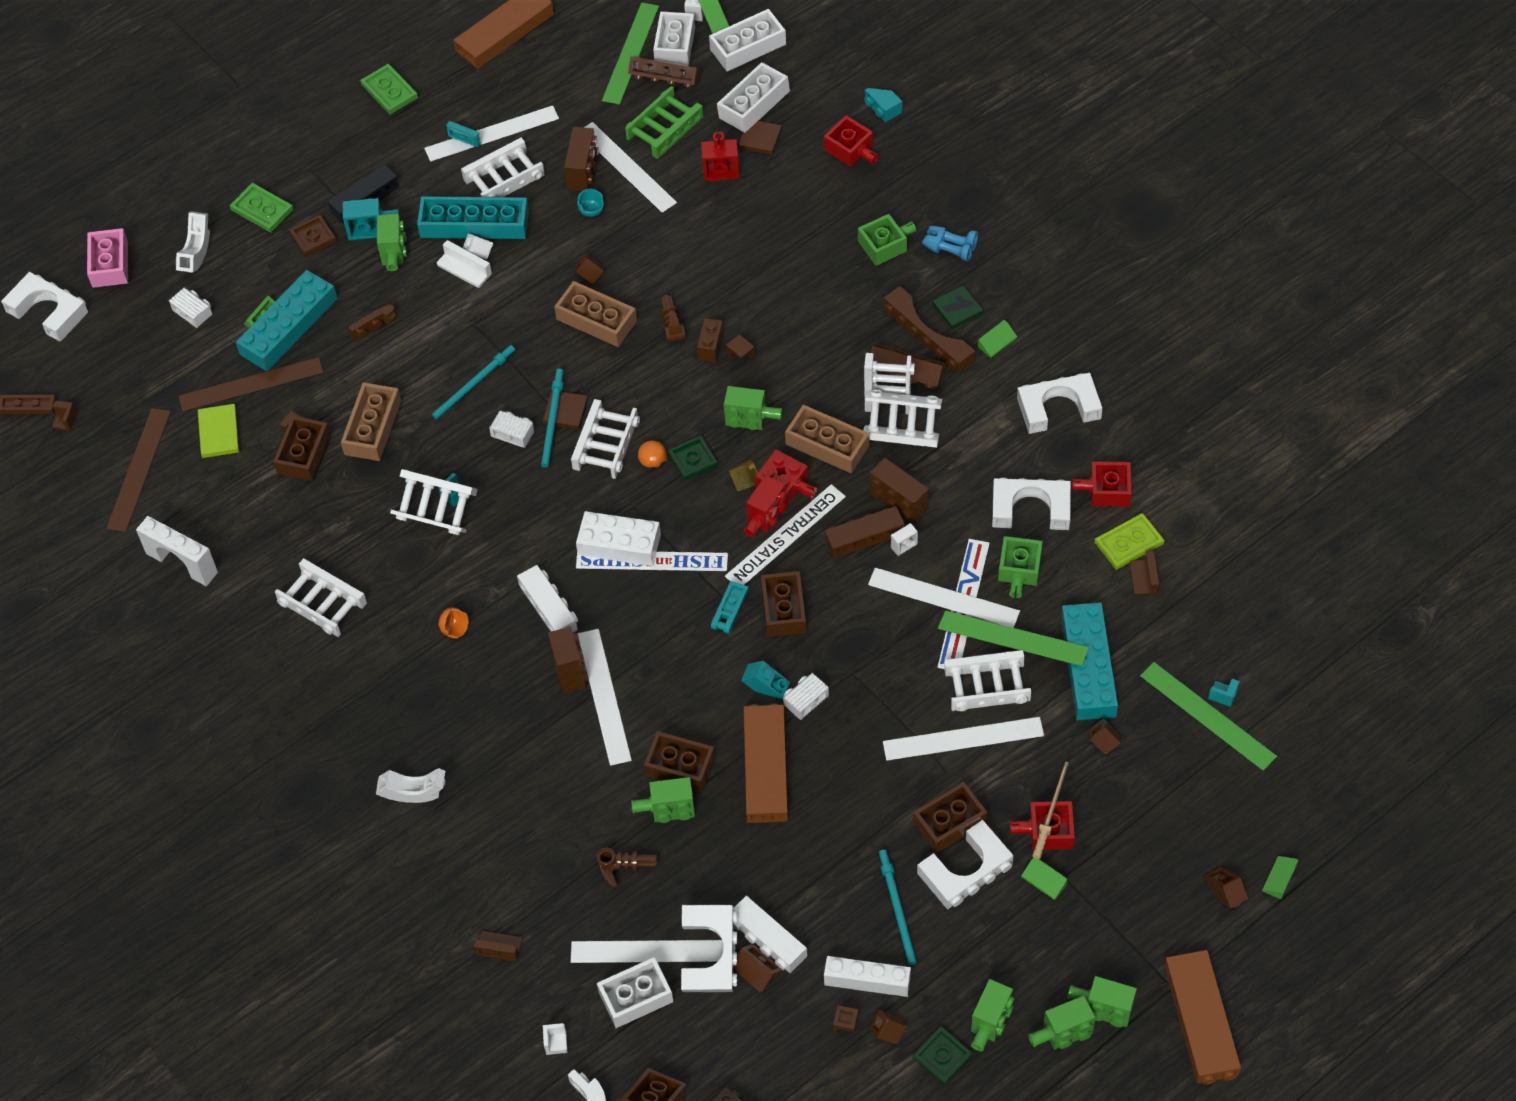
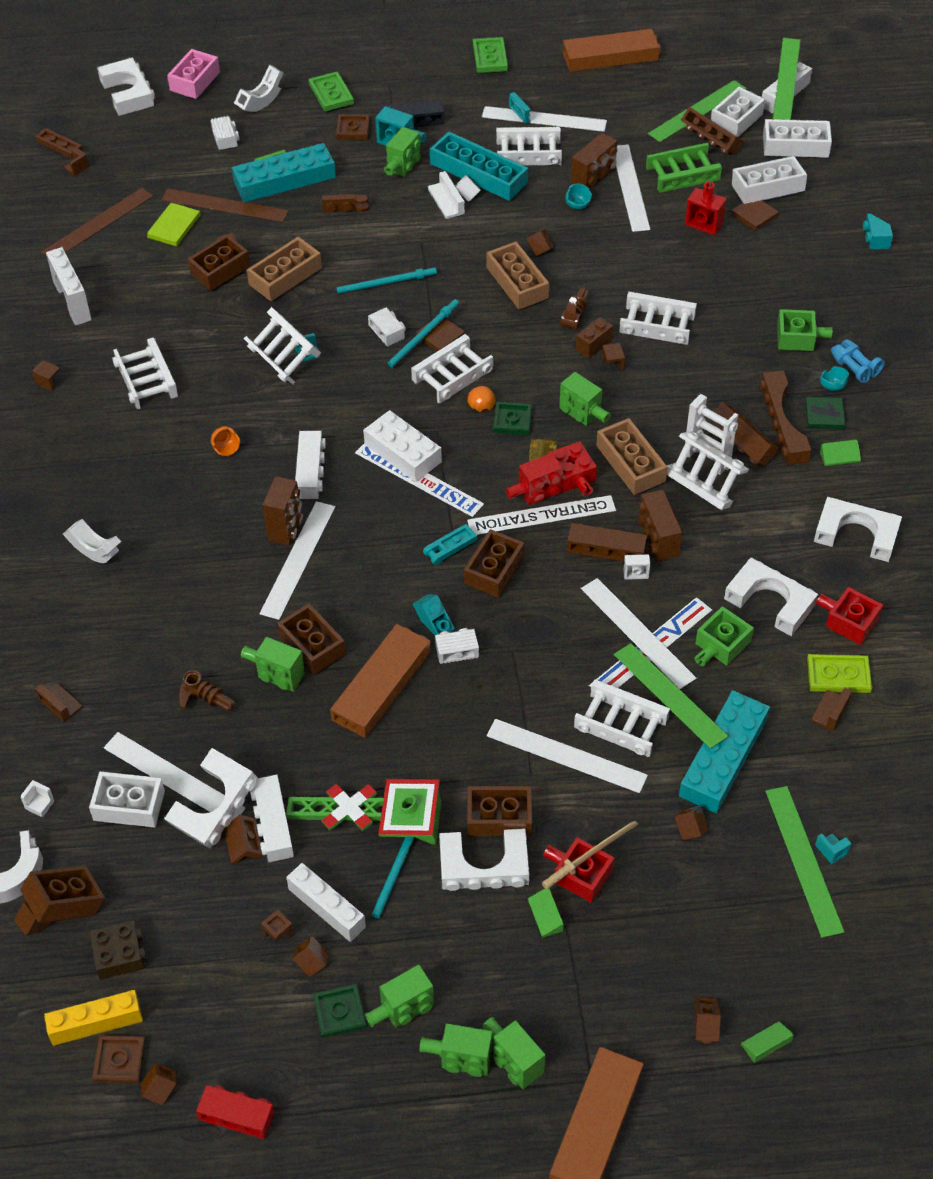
camera: 30 degrees right, 5 degrees down
red brick [824,115,879,167] -> none
none -> reddish brown panel [32,360,60,391]
none -> piece [286,779,442,845]
none -> white fence [619,292,697,345]
none -> teal hair [820,366,849,391]

